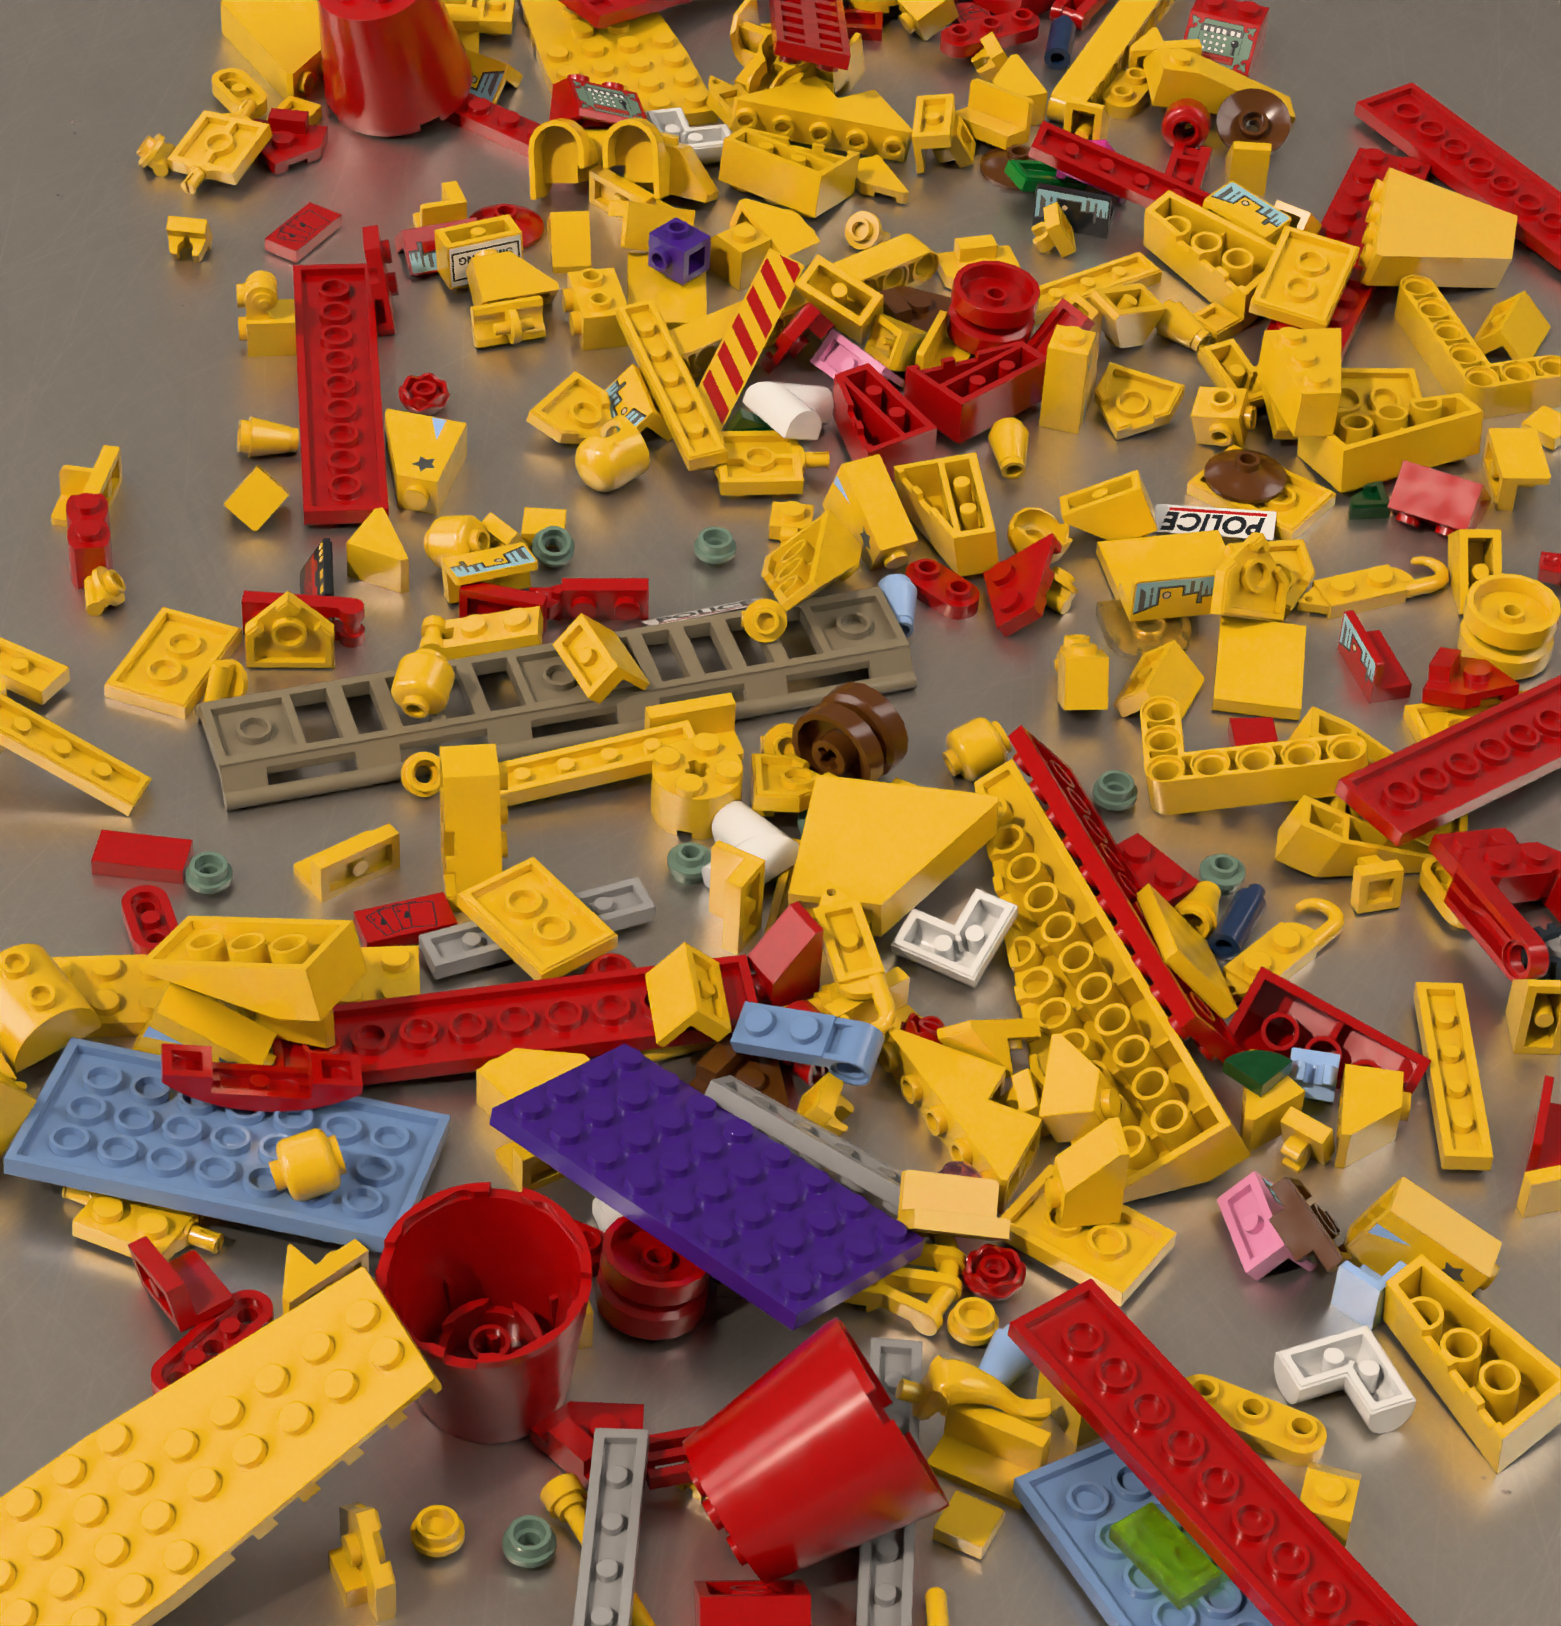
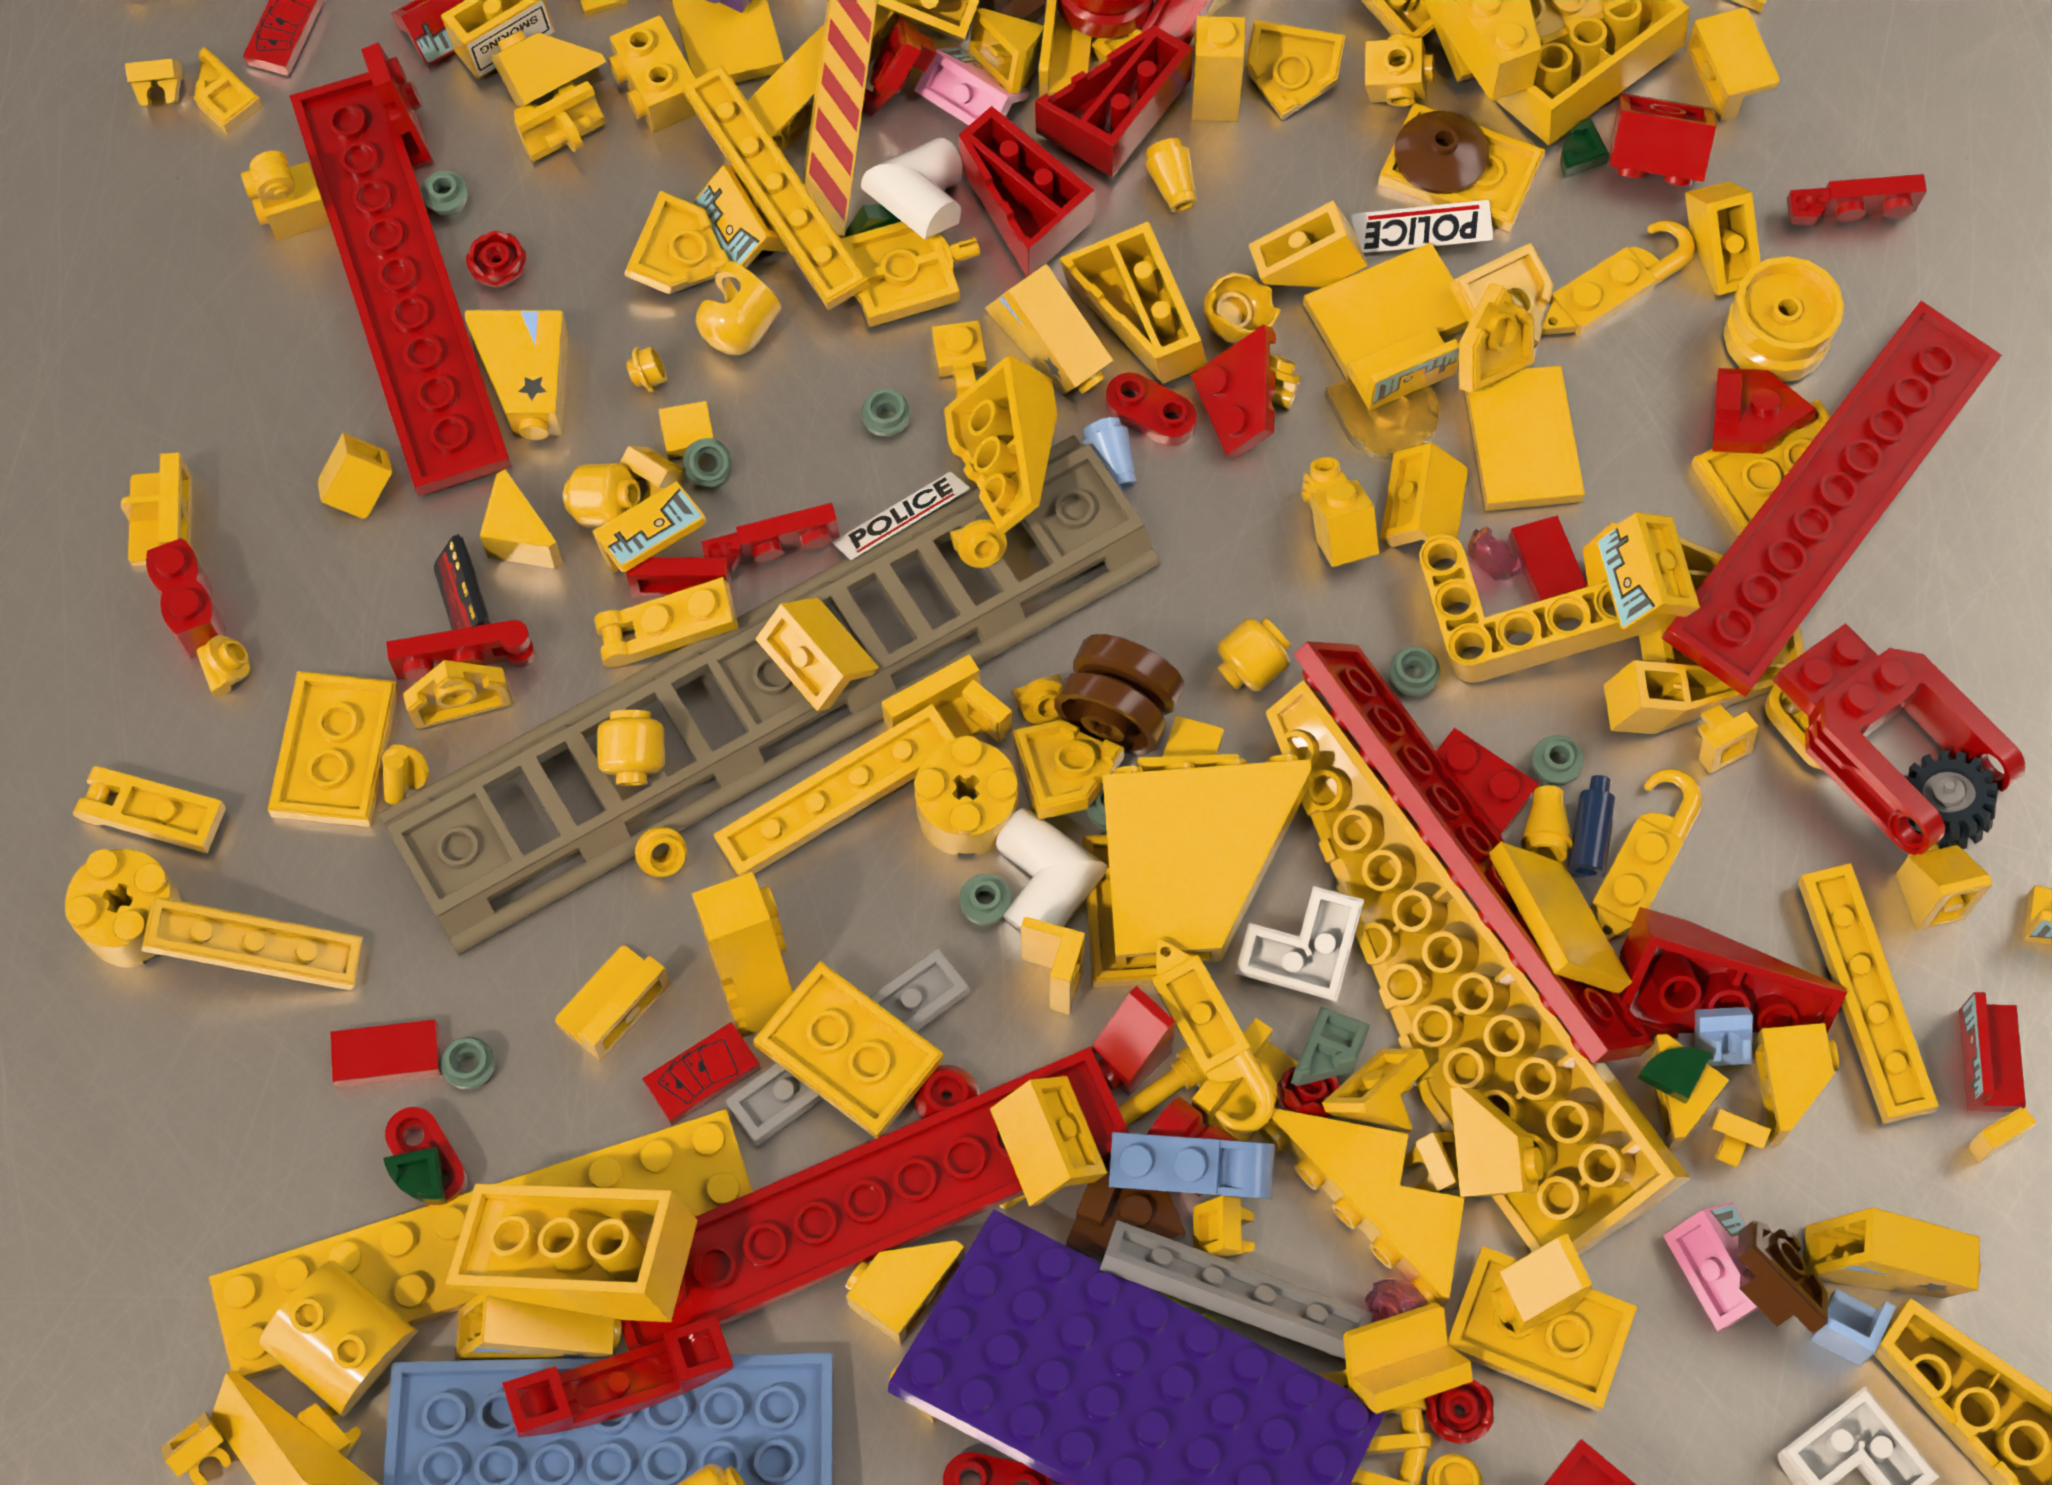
camera: 10 degrees left, 25 degrees up
yellow cone [237,416,299,458] -> none
red panel [1337,610,1412,704] -> none
none -> yellow tile [194,47,263,135]
none -> dark green tile [383,1147,447,1204]
none -> sand green plate [420,171,468,217]
none -> yellow plate [626,346,667,392]
none -> yellow tile [962,679,1012,742]
none -> sand green tile [1291,1007,1370,1086]
none -> clear pink plate [1468,526,1523,581]
none -> yellow panel [1596,512,1700,630]

